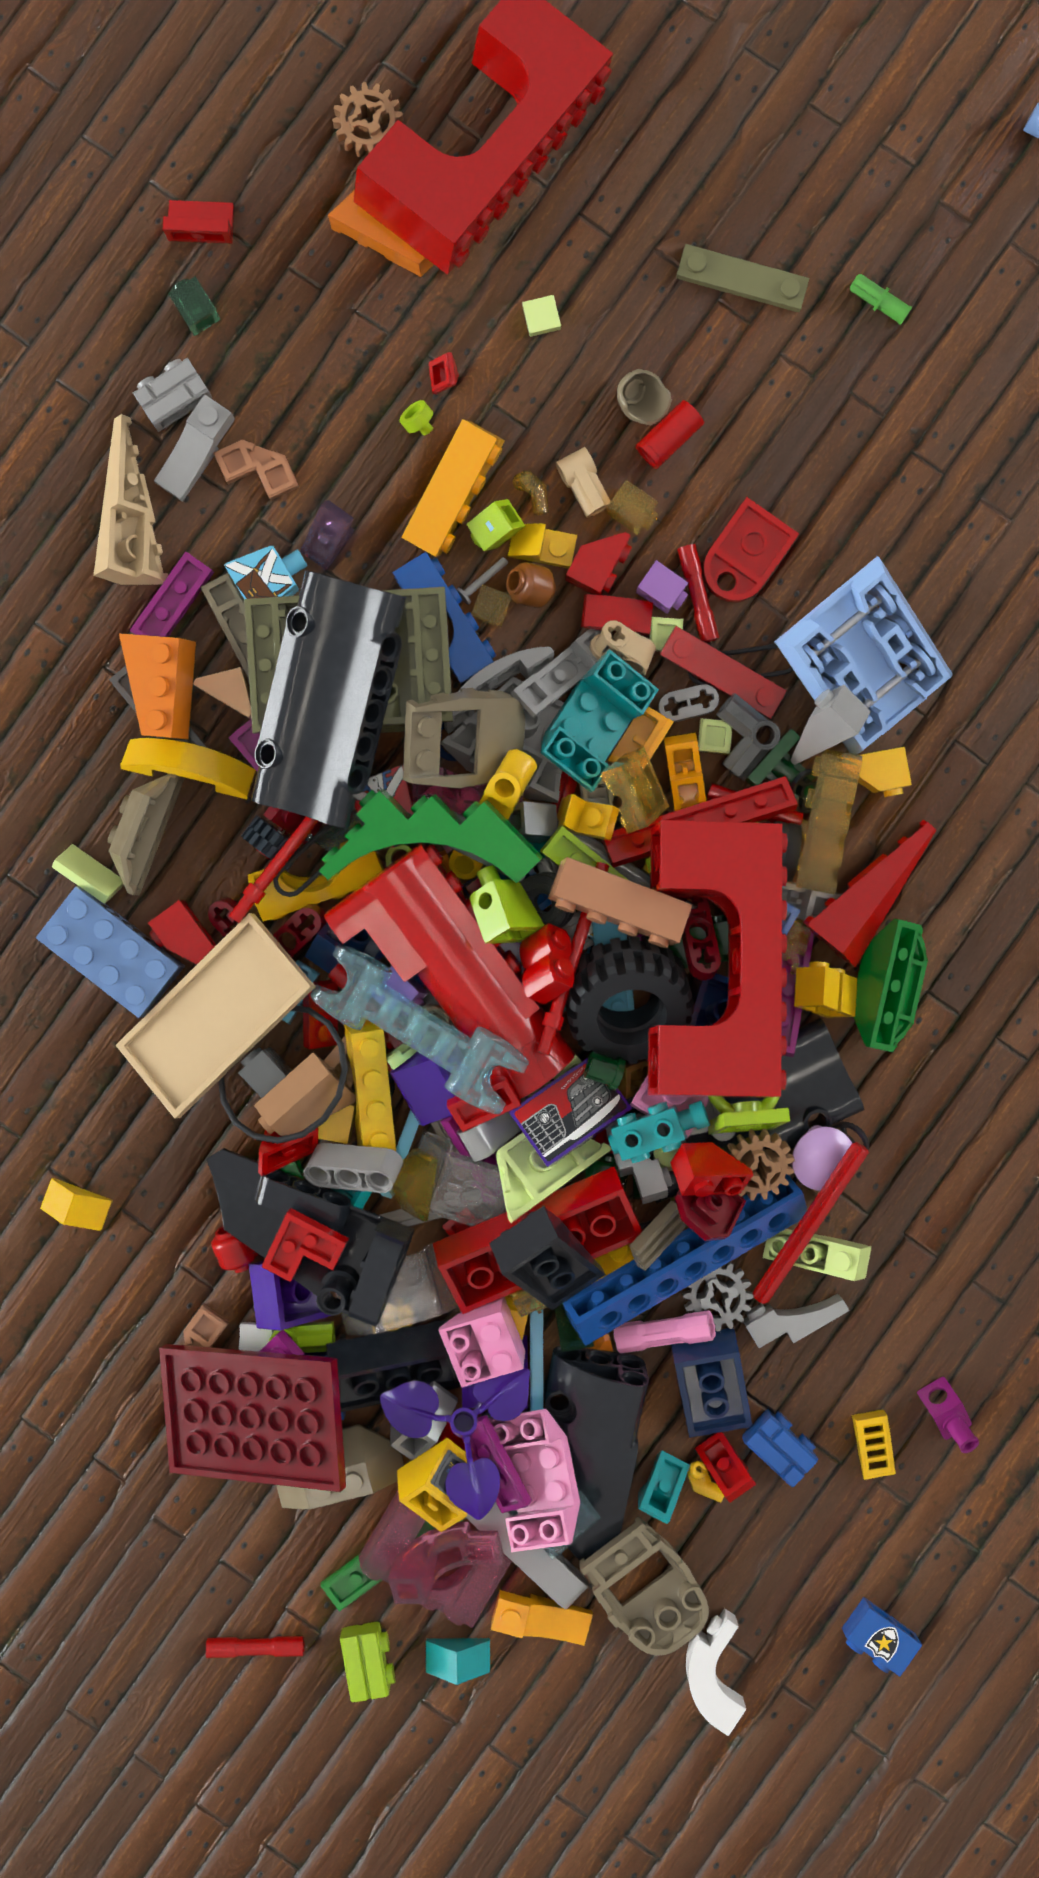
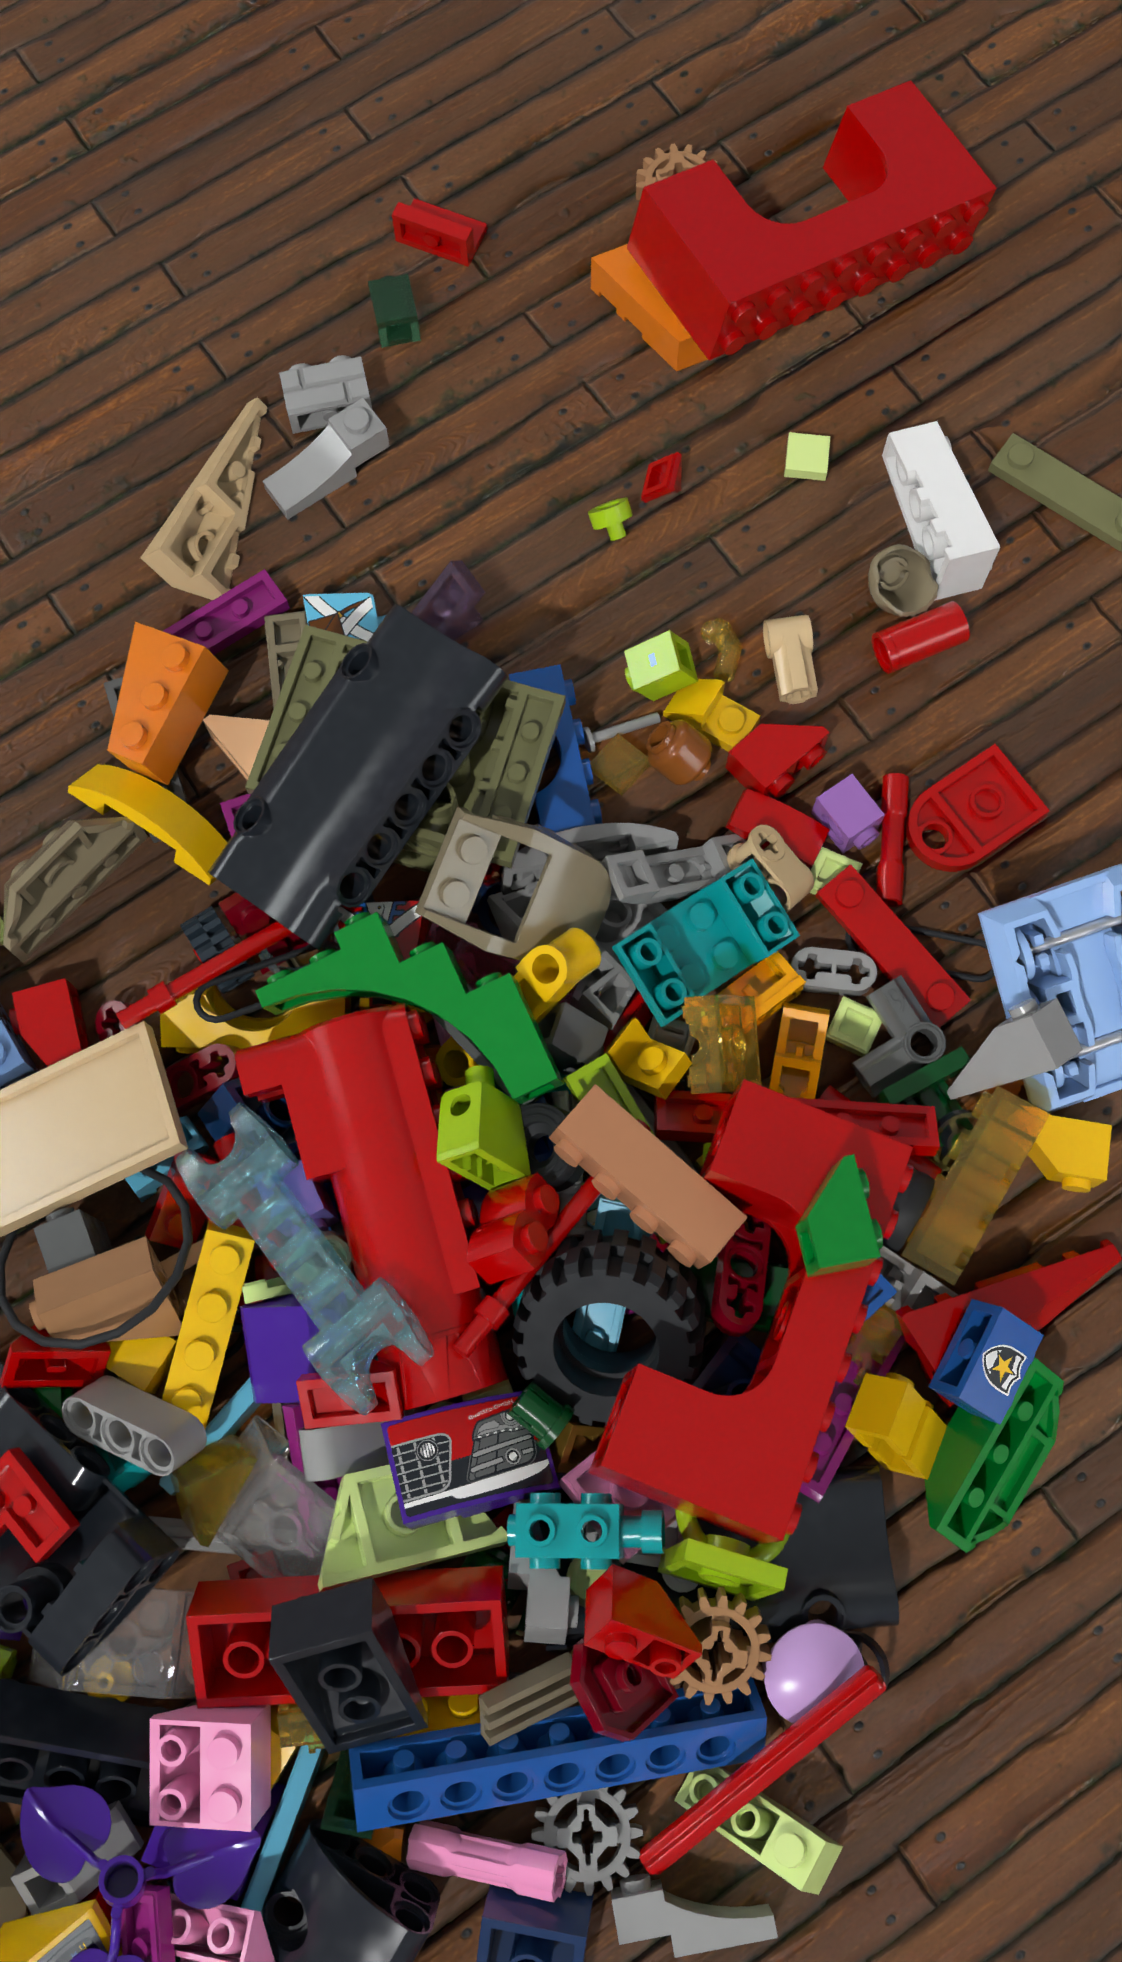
camera: 25 degrees right, 15 degrees down
nougat tile [213,439,300,501] -> none
light orange wedge [401,419,505,557] -> none
clear yellow brick [606,480,659,535] -> none
none -> green slope [795,1154,883,1277]
none -> white wedge [882,421,1000,601]
none -> blue brick [928,1299,1044,1425]

